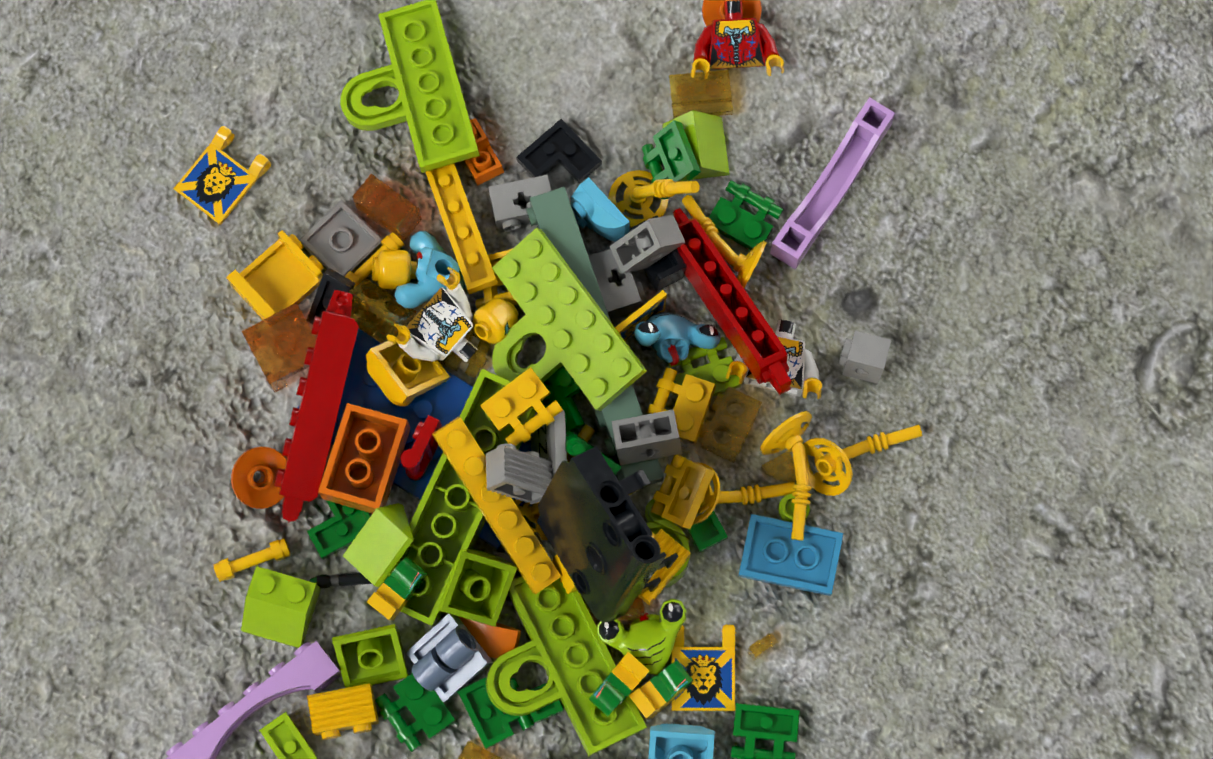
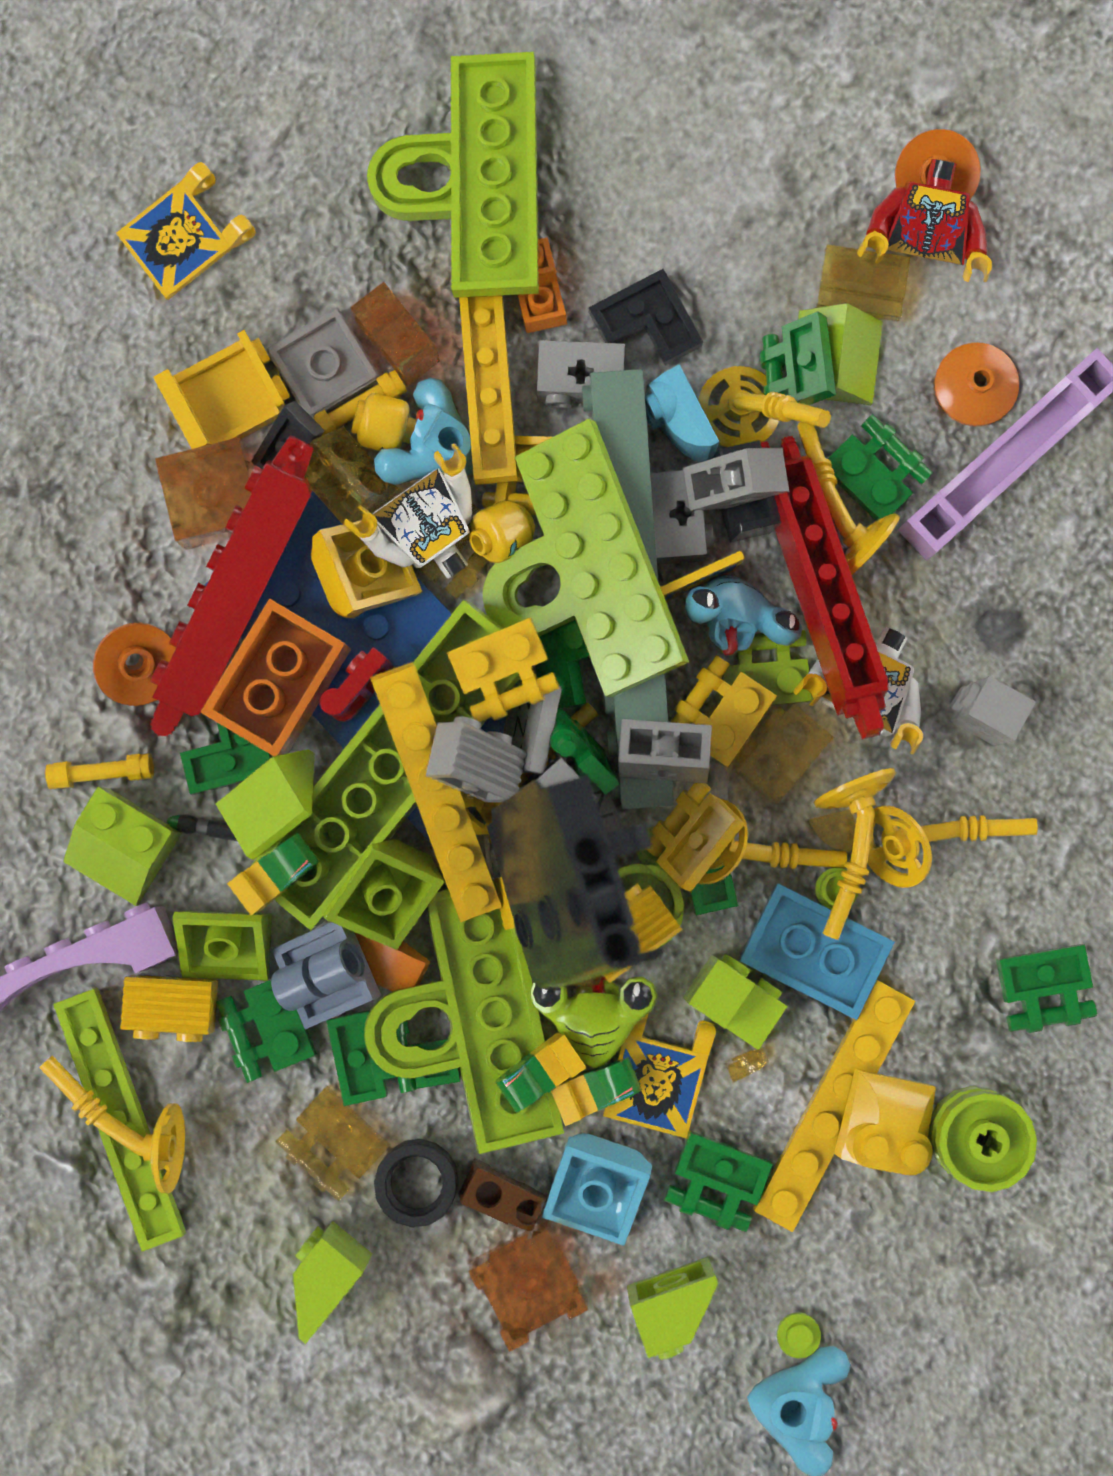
camera: 15 degrees right, 10 degrees up
none -> lime brick [683,954,788,1050]
none -> yellow plate [753,980,915,1232]
none -> yellow slope [834,1069,936,1176]
none -> lime wheel [928,1086,1037,1192]
none -> orange dish [934,342,1019,426]
none -> green plate [996,944,1097,1033]

